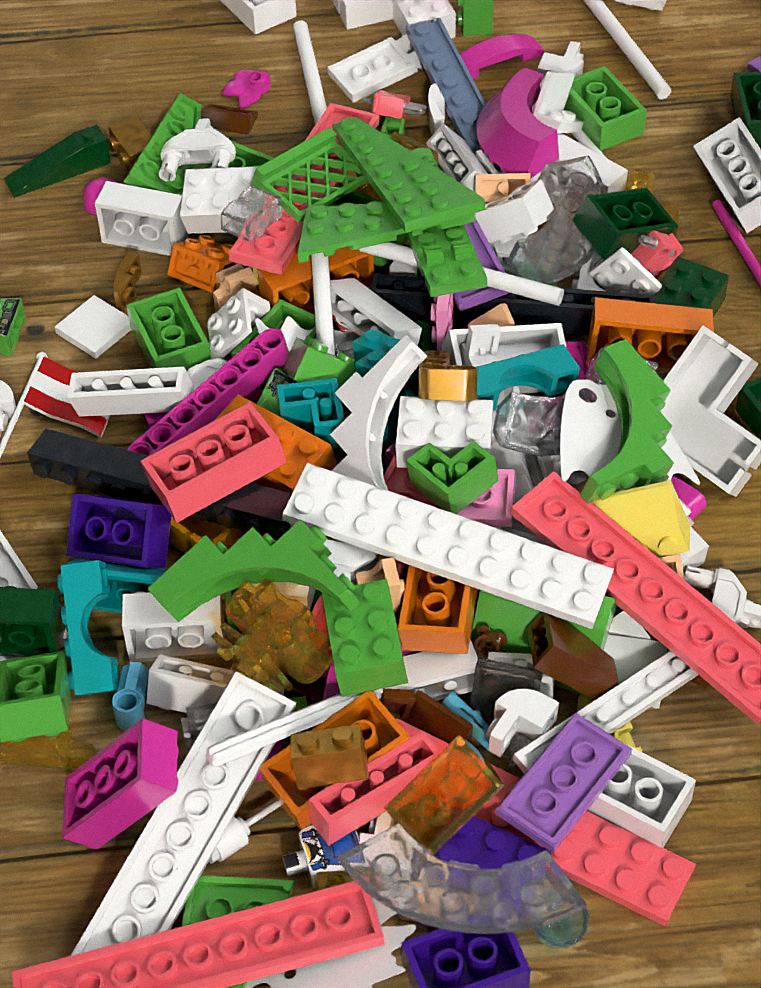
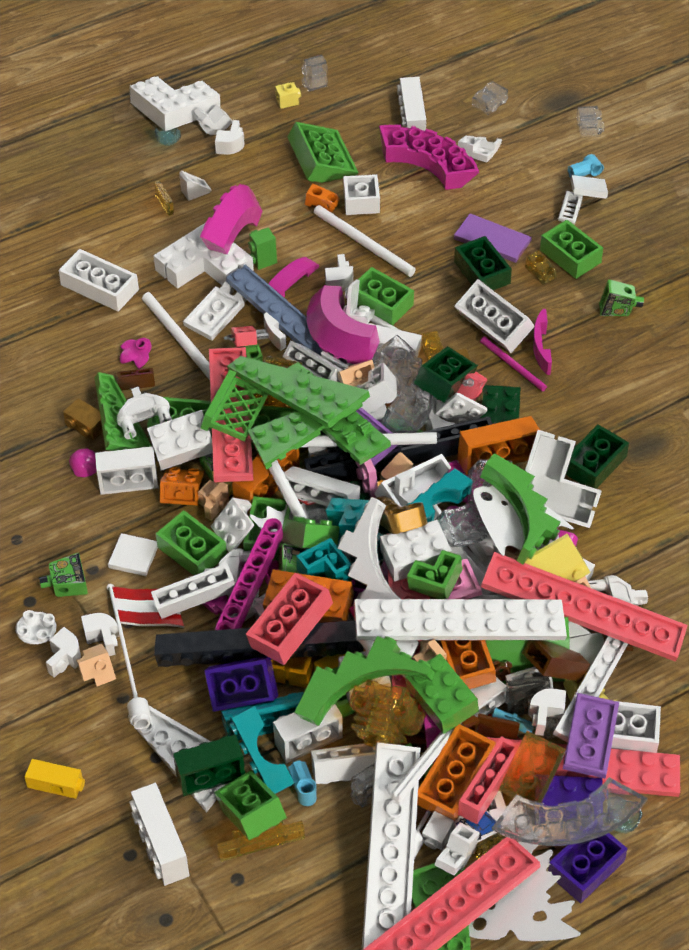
camera: 25 degrees left, 0 degrees up
dark green wedge [4,125,111,198] -> none
dark pink brick [62,718,179,849] -> none
pearl gold slope [113,251,142,312] -> none
clear brick [221,185,283,242] -> none
pearl gold brick [291,724,368,789] -> none
none -> white brick [422,811,454,851]
none -> white brick [435,822,480,875]

